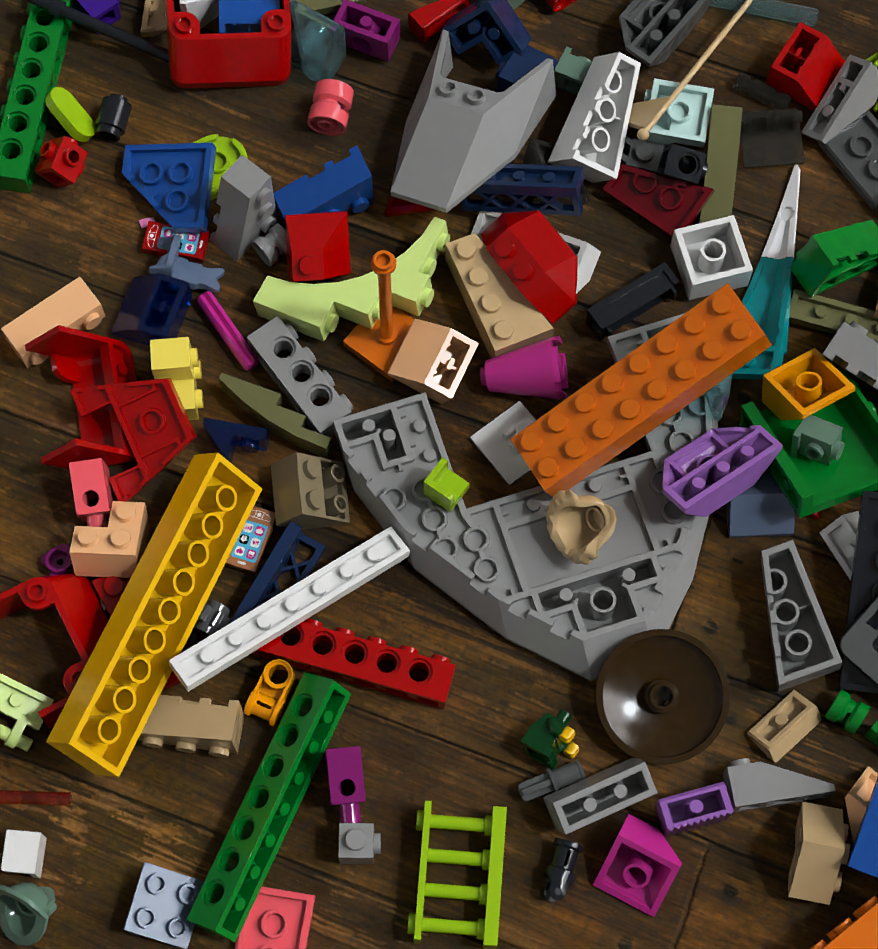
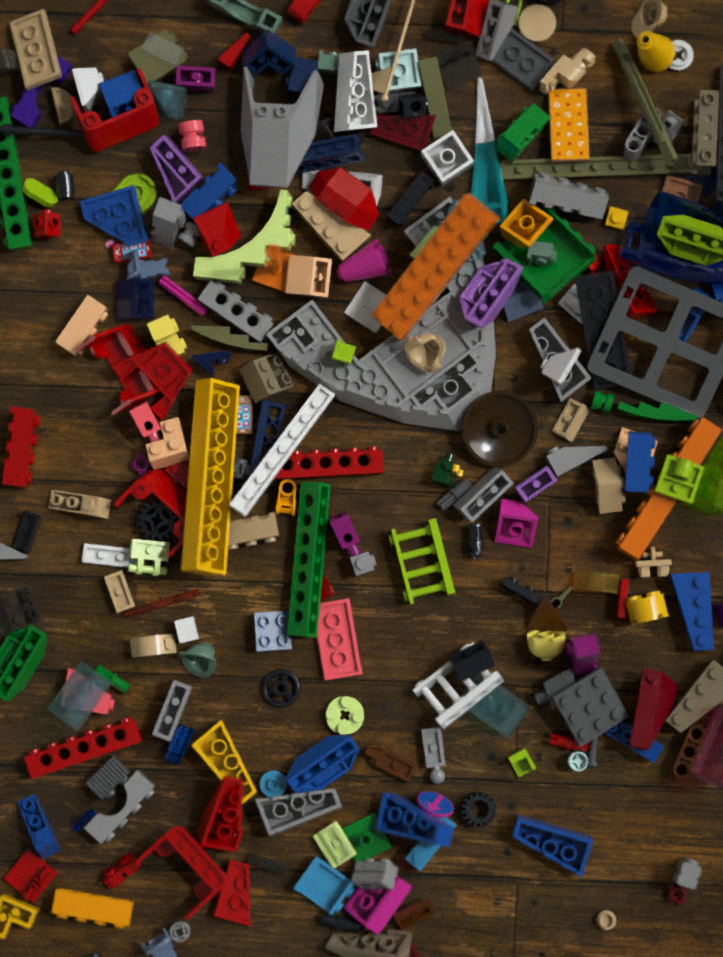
camera: 20 degrees left, 15 degrees up
none -> black gear [137,500,178,541]
none -> medium lavender wedge [150,135,205,204]
none -> red slope [320,577,335,603]
none -> white slope [540,348,581,384]

